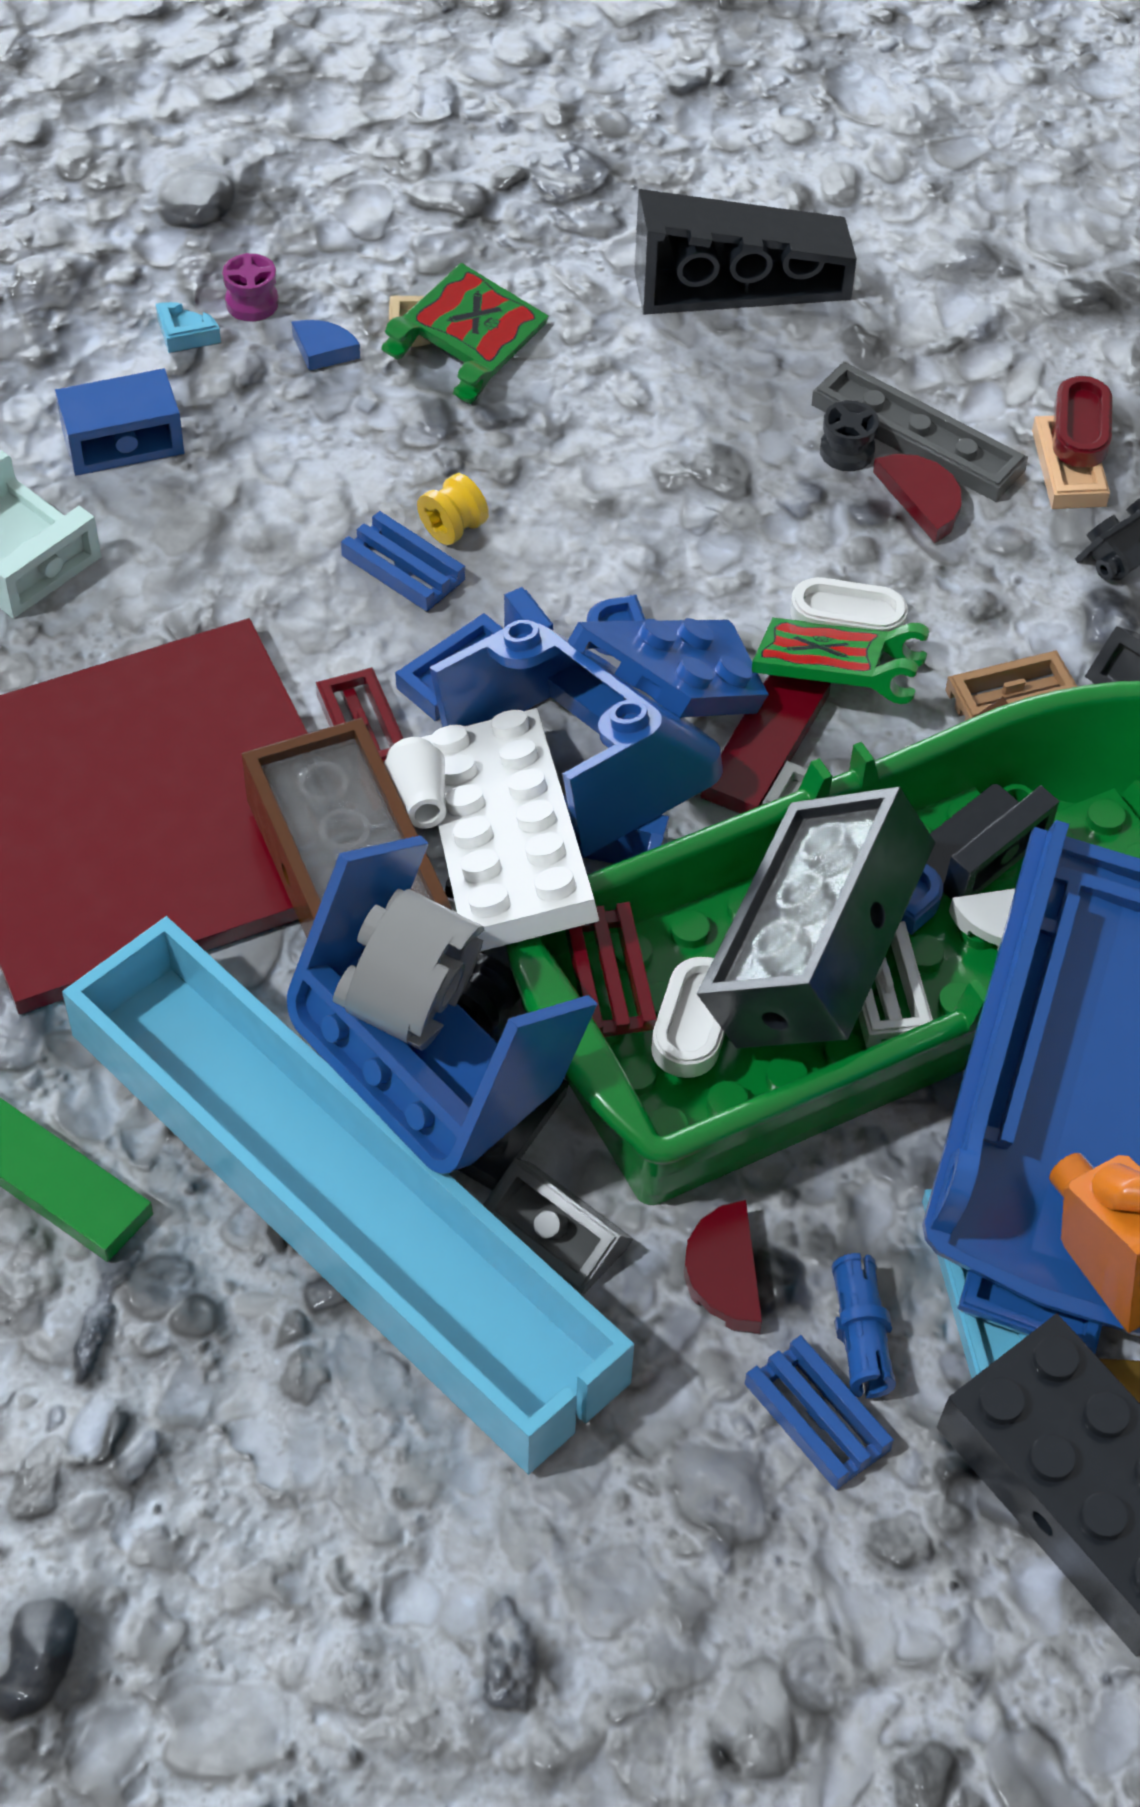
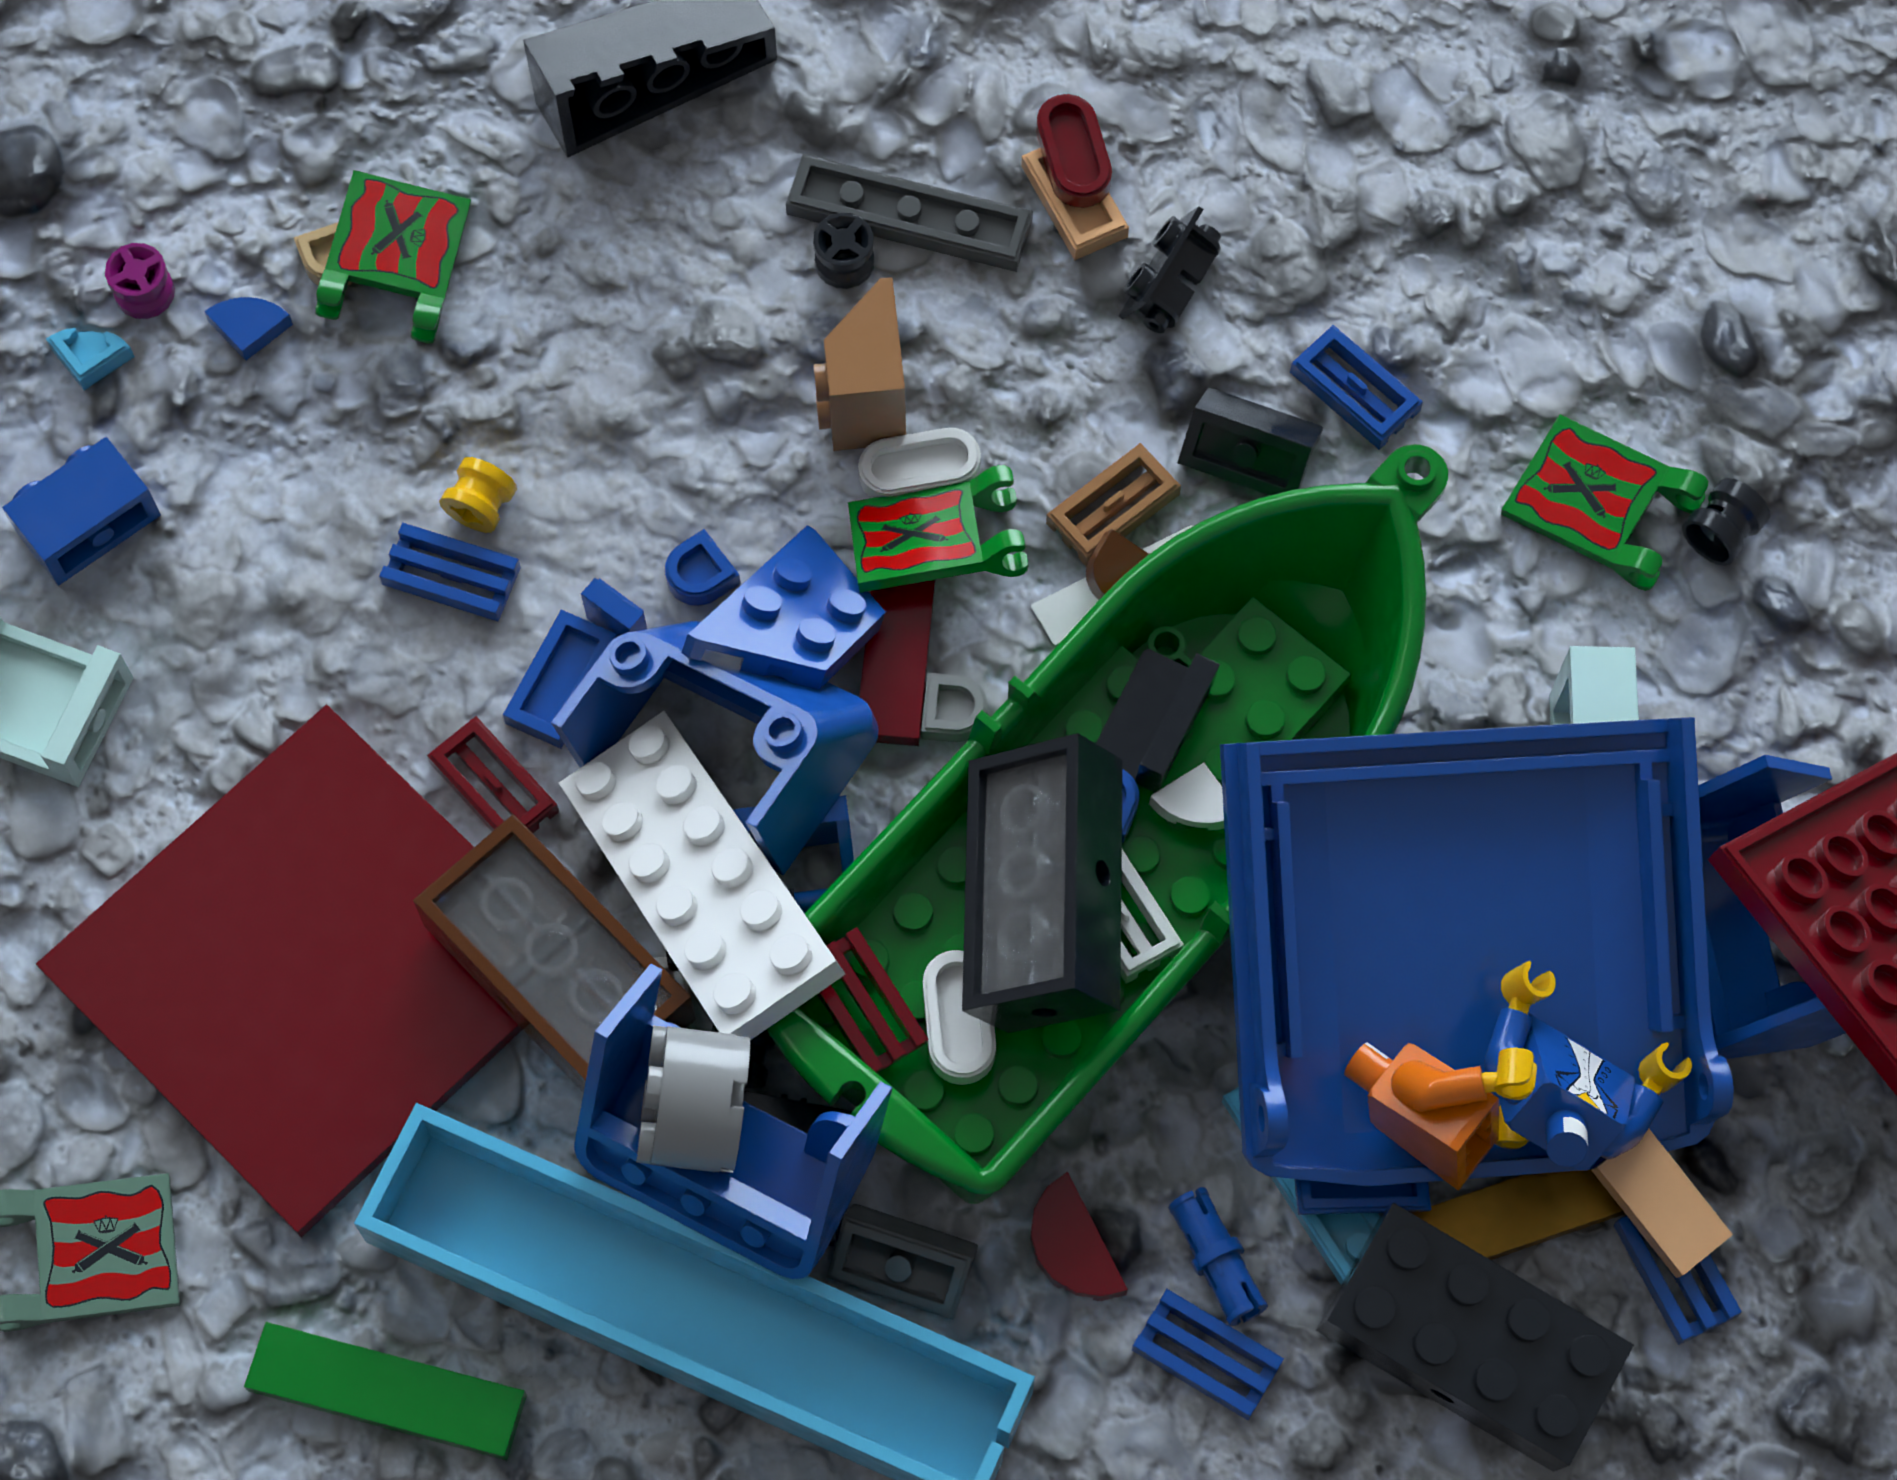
camera: 20 degrees left, 15 degrees up
white cone [384,737,446,829] -> none
dark red tile [873,454,961,543] -> none
none -> medium nougat slope [813,277,906,451]

